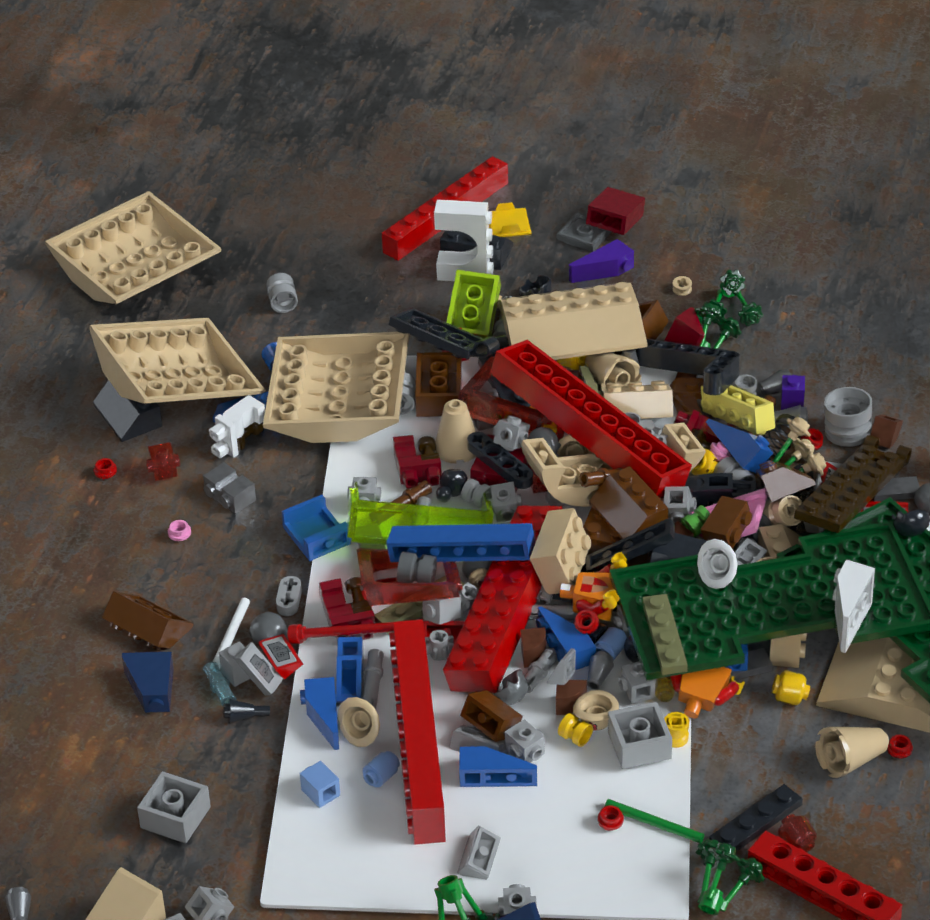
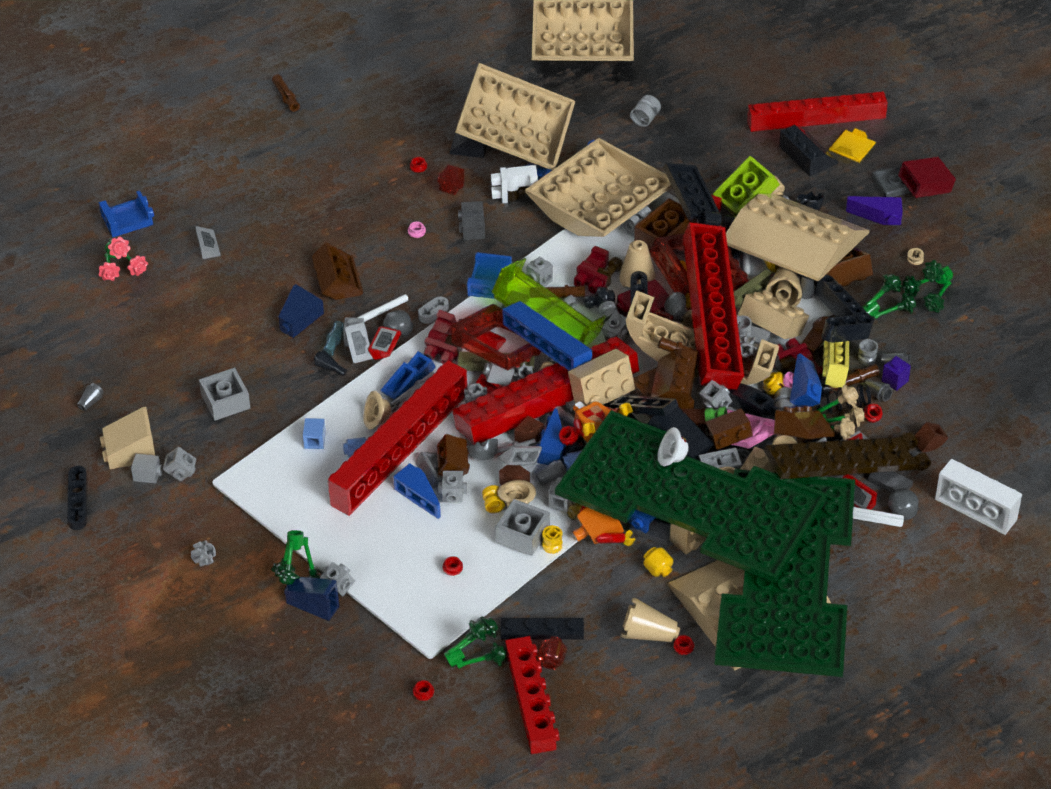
camera: 40 degrees right, 5 degrees up
red piece [287,622,394,644] -> none
blue slope [300,677,339,750] -> none
dark grey wheel [397,552,437,587] -> none
white arch [434,200,494,281] -> none
light grey slope [457,825,501,880] -> none
light grey brick [493,416,530,451] -> none
green bar [605,799,704,844] -> none
olive plate [642,594,688,675] -> none
dark red slope [664,307,705,346] -> none
light grey wheel [824,387,873,447] -> none
white slope [833,560,875,653] -> none
black hair [891,510,930,537] -> none

